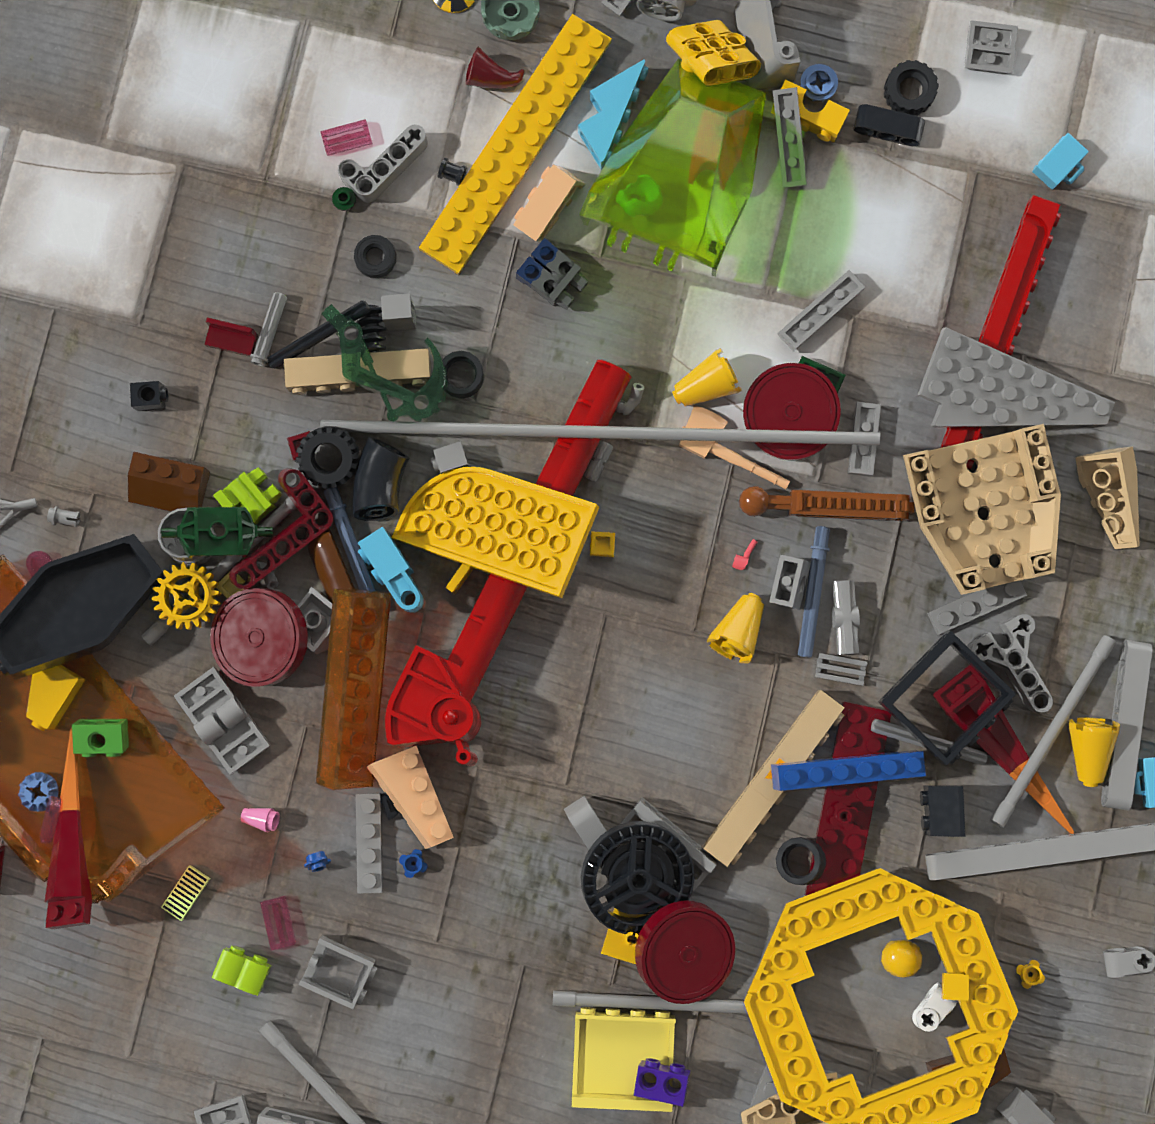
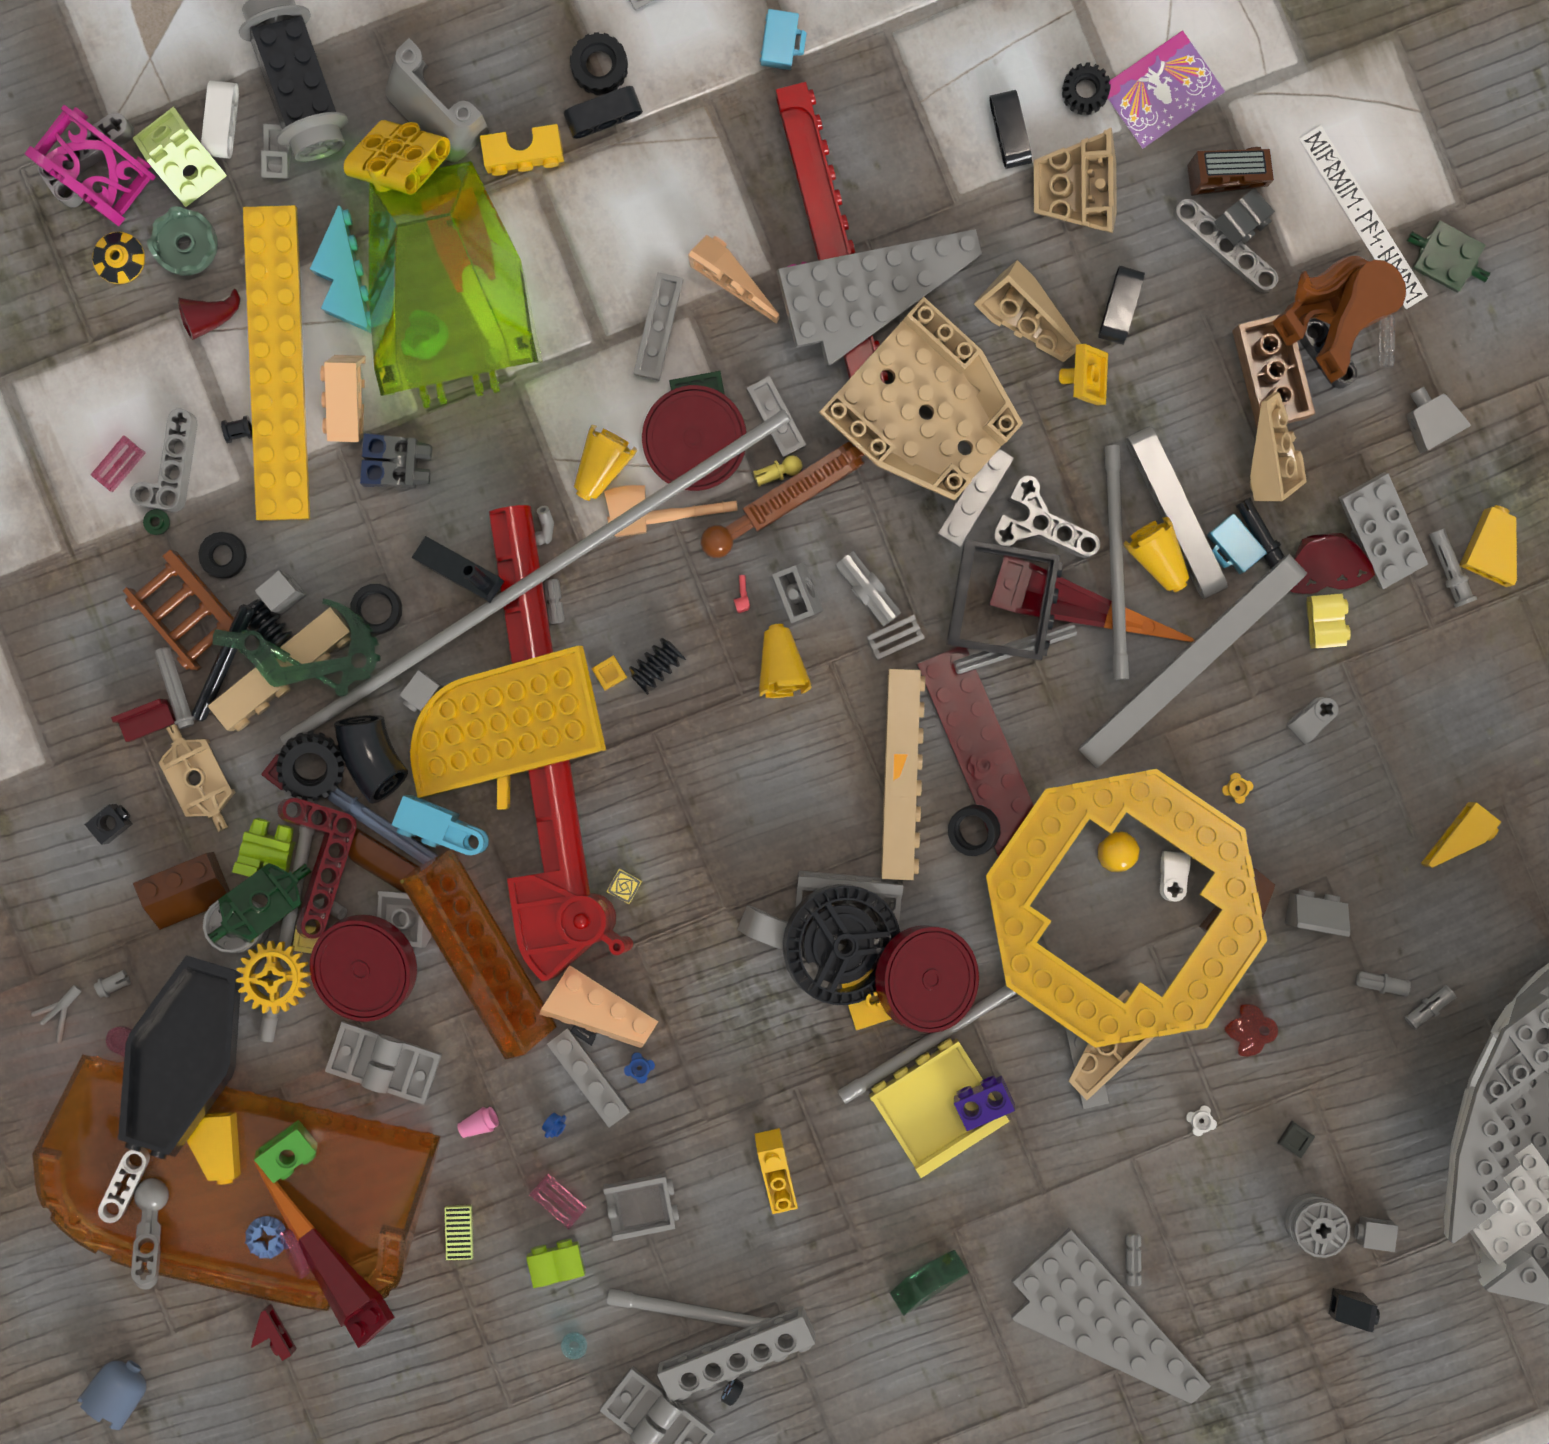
camera: 45 degrees left, 5 degrees up
blue brick [771,750,926,791] -> none
plate [773,87,807,188] -> none
sand blue axle [798,526,830,658] -> none
medium blue gear [800,64,838,102] -> none
black slope [920,785,966,837] -> none
yellow tile [941,973,969,1001] -> none
none -> dark orange fence [122,549,234,671]
none -> tan plate [159,724,235,832]
none -> black piece [411,536,504,603]
none -> clear light blue plate [561,1332,587,1359]
none -> tile [607,869,642,904]
none -> black piece [629,638,686,695]
none -> light nougat wedge [688,235,779,323]
none -> light yellow pin [753,455,802,487]
none -> yellow slope [754,1128,798,1214]
none -> yellow tile [1059,344,1108,405]

